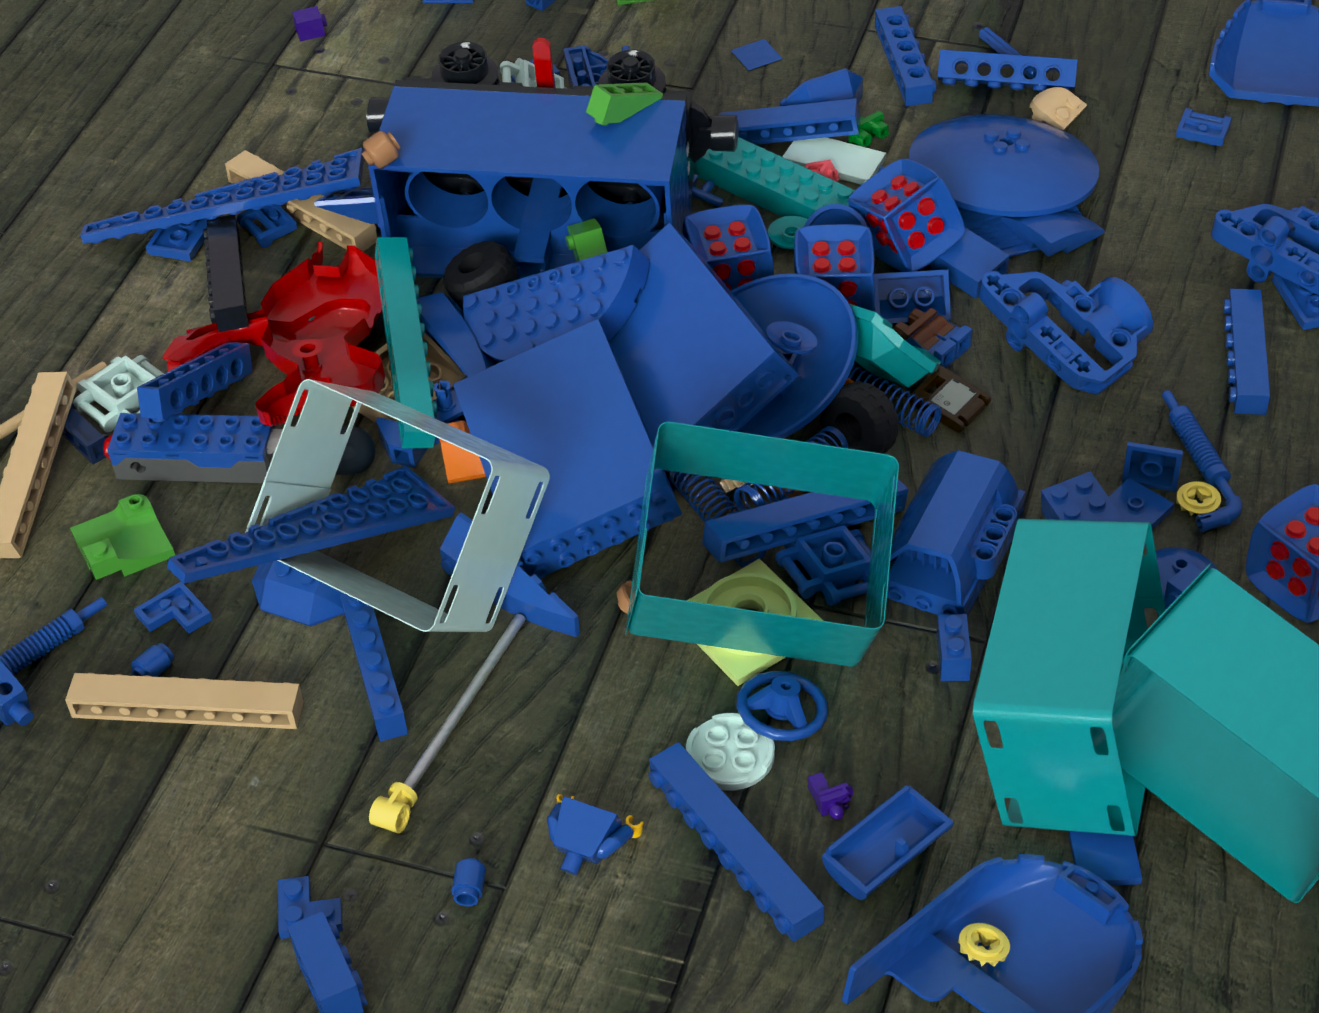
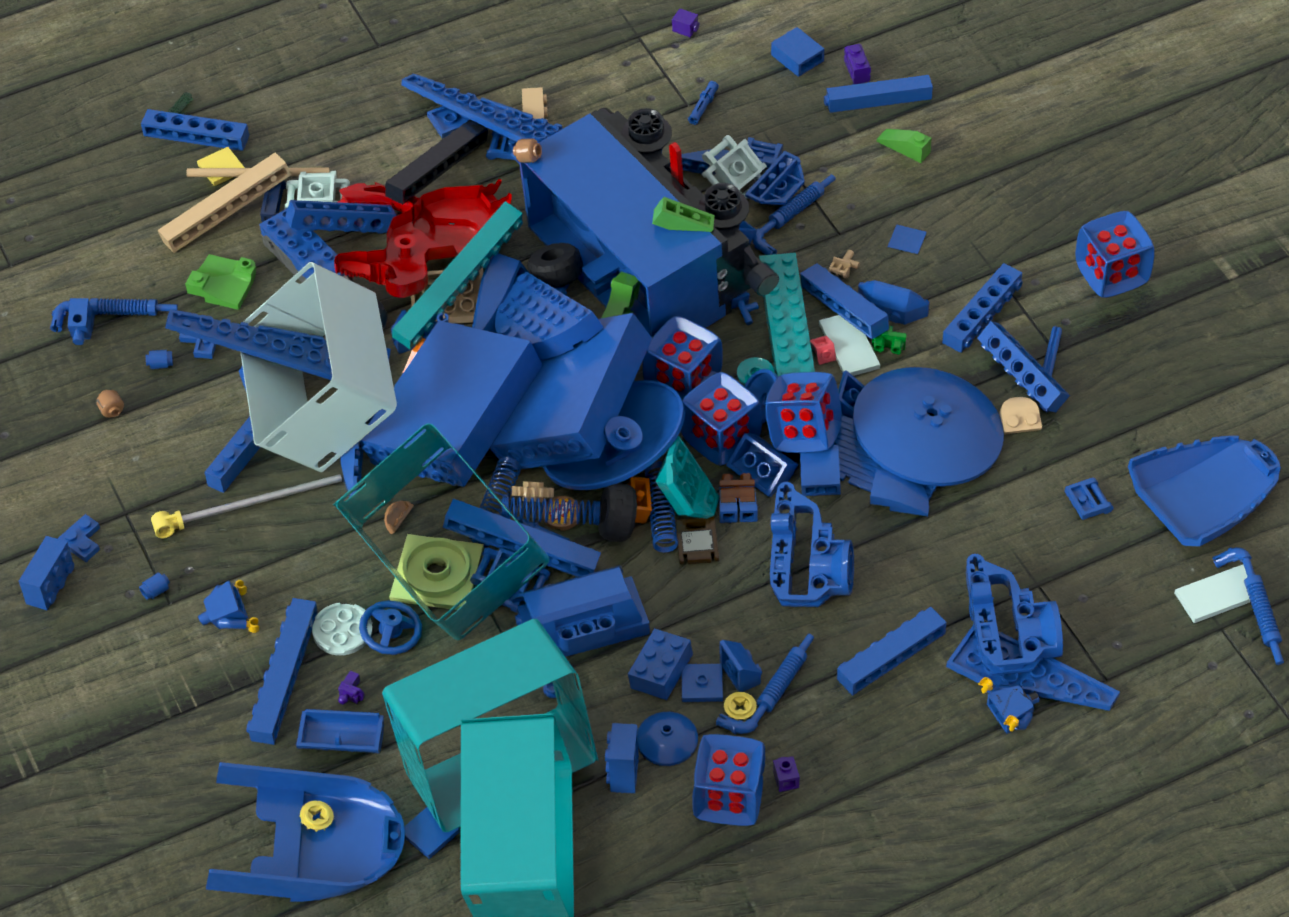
camera: 45 degrees right, 5 degrees up
tan brick [65,673,304,729] -> none
none -> medium nougat head [96,390,124,418]
none -> blue pin [688,81,719,125]
none -> tan arm [828,250,860,278]

